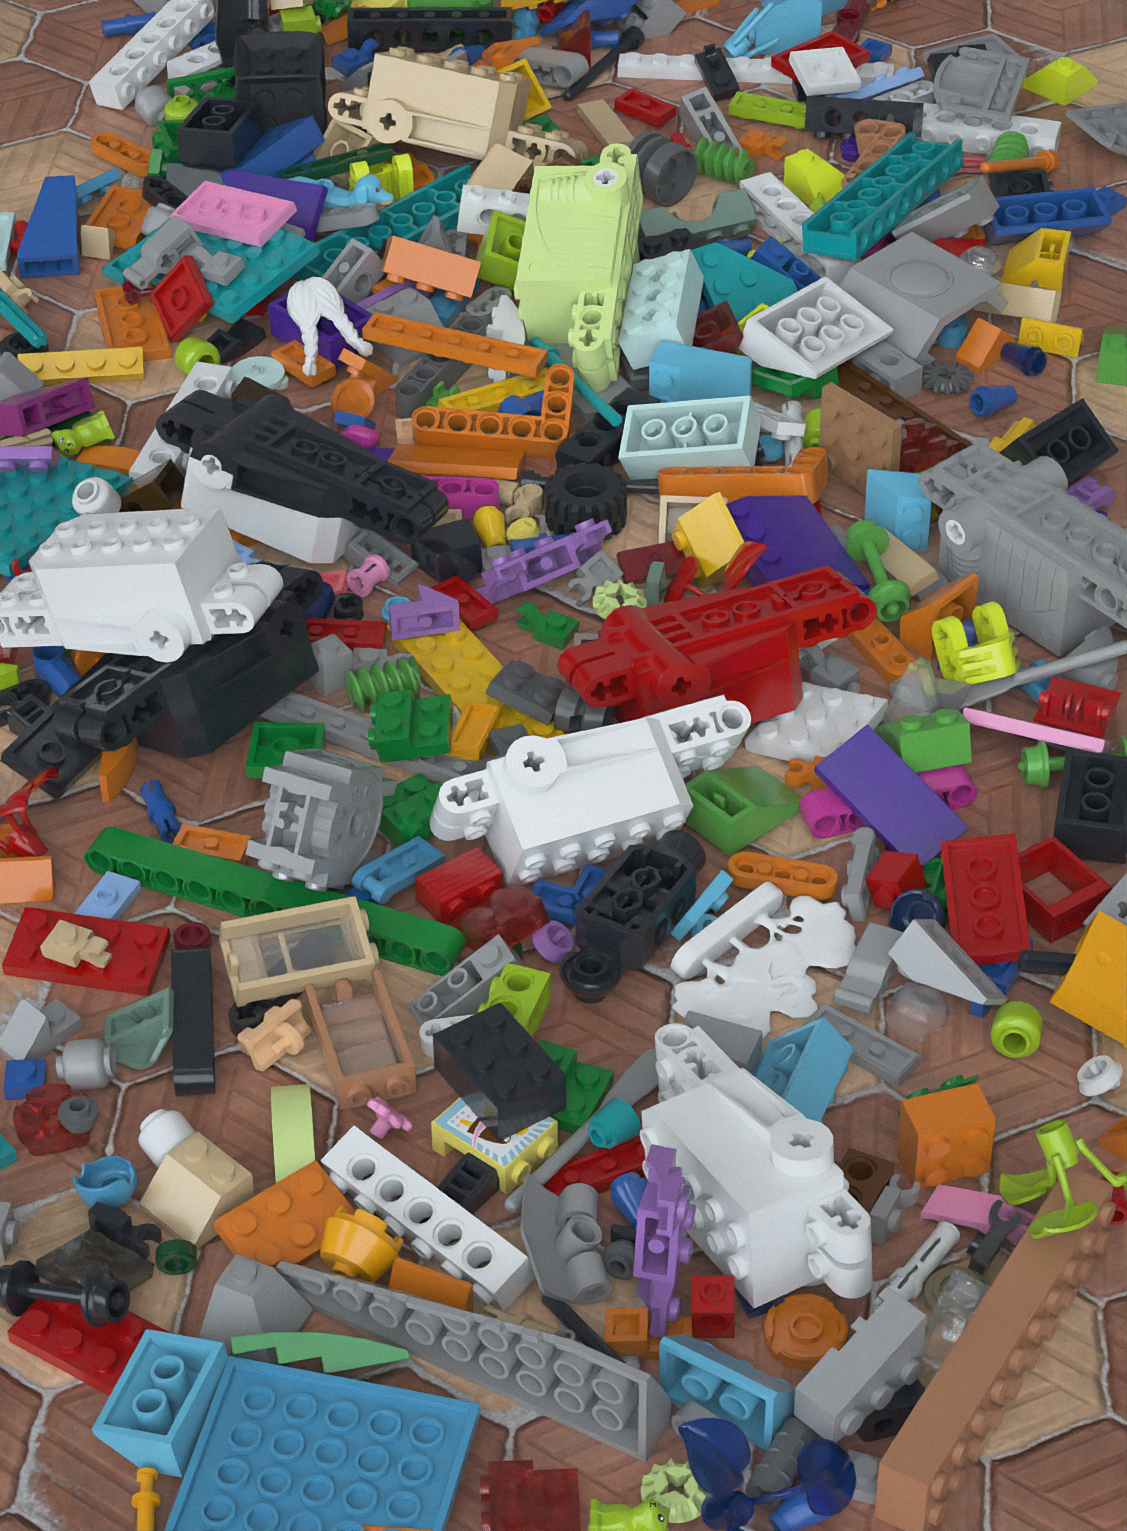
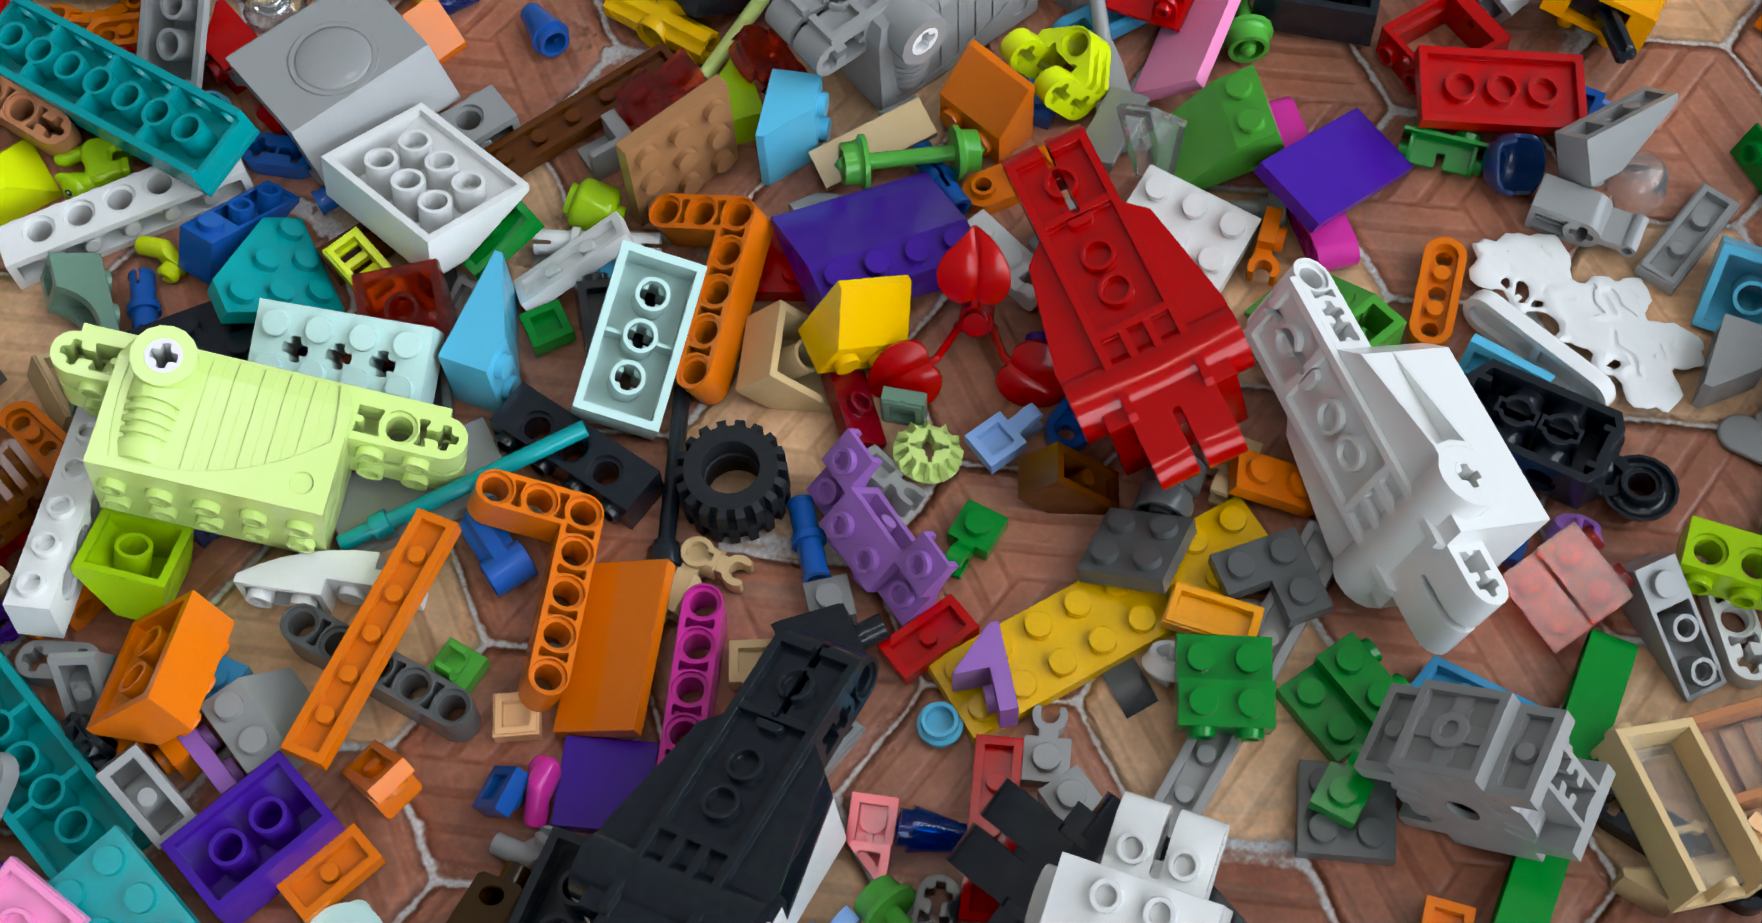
camera: 85 degrees left, 20 degrees up
green plate [246,722,326,779] -> none
white hair [287,277,374,377] -> none
orange piece [331,378,375,417] -> none
black bush [333,593,364,621] -> none
bright green piece [344,656,421,712] -> none
bright pink bush [346,554,390,597] -> none
red brick [415,847,502,924] -> none
yellow plate [438,368,562,413] -> none
light grey beam [466,286,512,327] -> none
yellow cone [472,506,506,548] -> none
light yellow tile [506,517,541,541] -> none
light grey hinge [841,826,880,922] -> none
red brick [865,851,927,909] -> none
dark grey gear [922,360,974,396] -> none
lime head [990,1001,1043,1059] -> none
white hat [1077,1055,1123,1096] -> none

